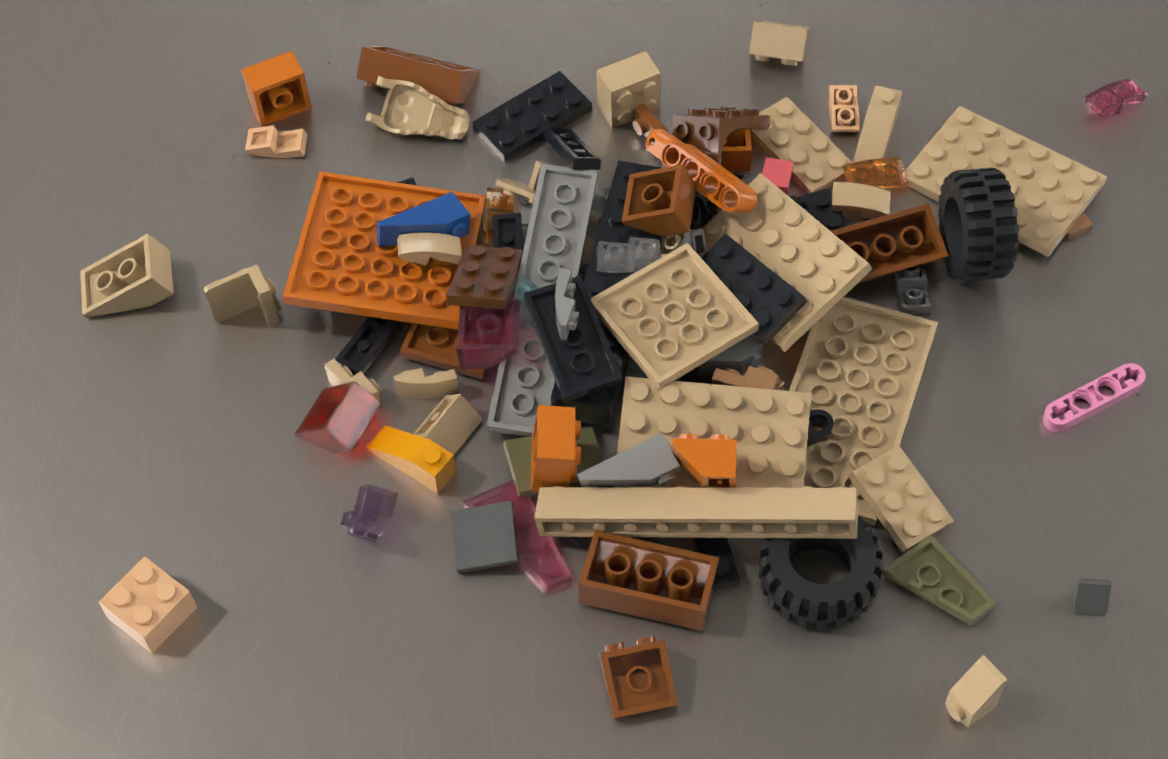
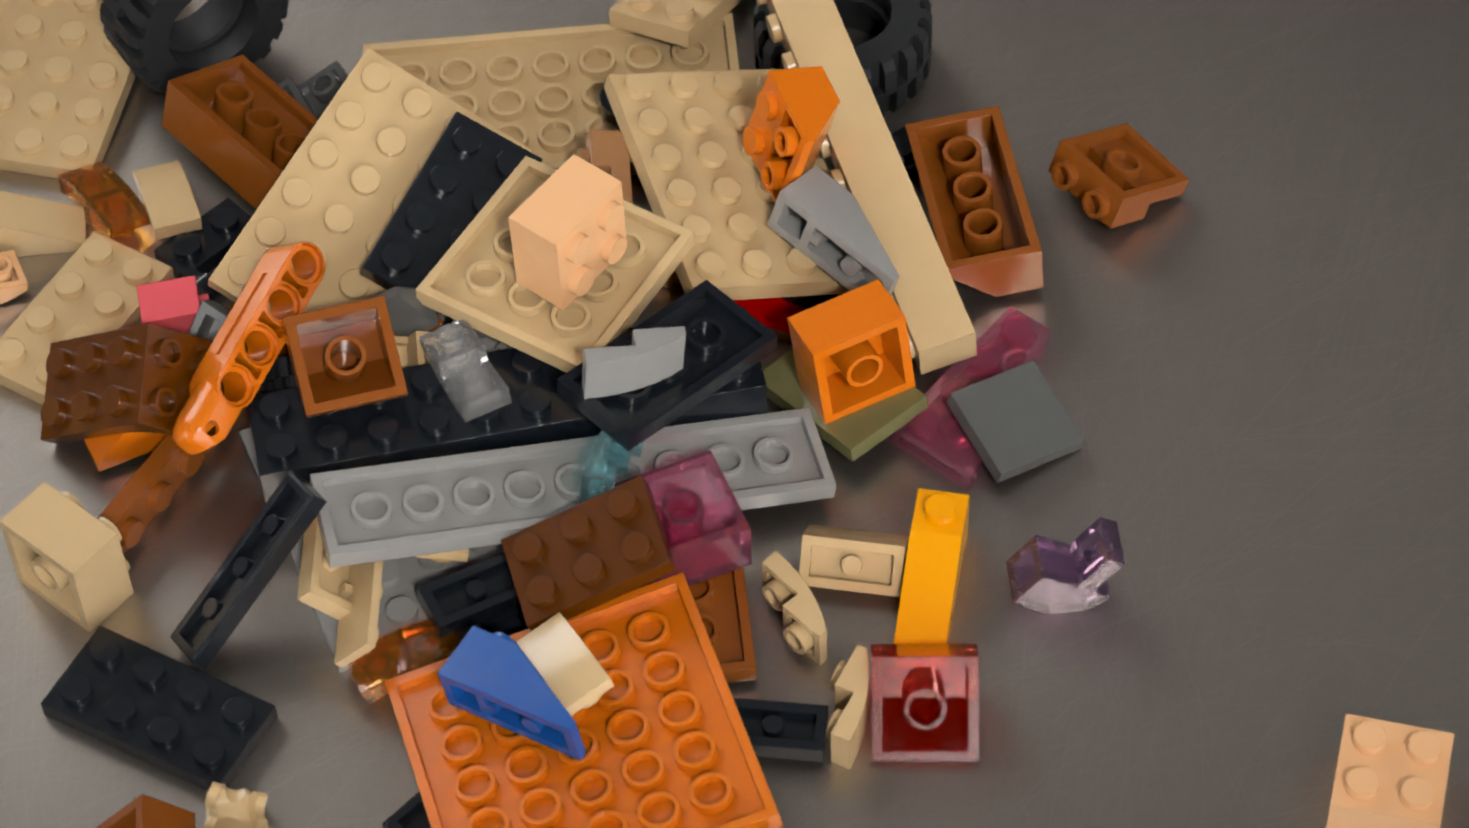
camera: 115 degrees left, 5 degrees down
none -> light nougat brick [508,154,627,310]

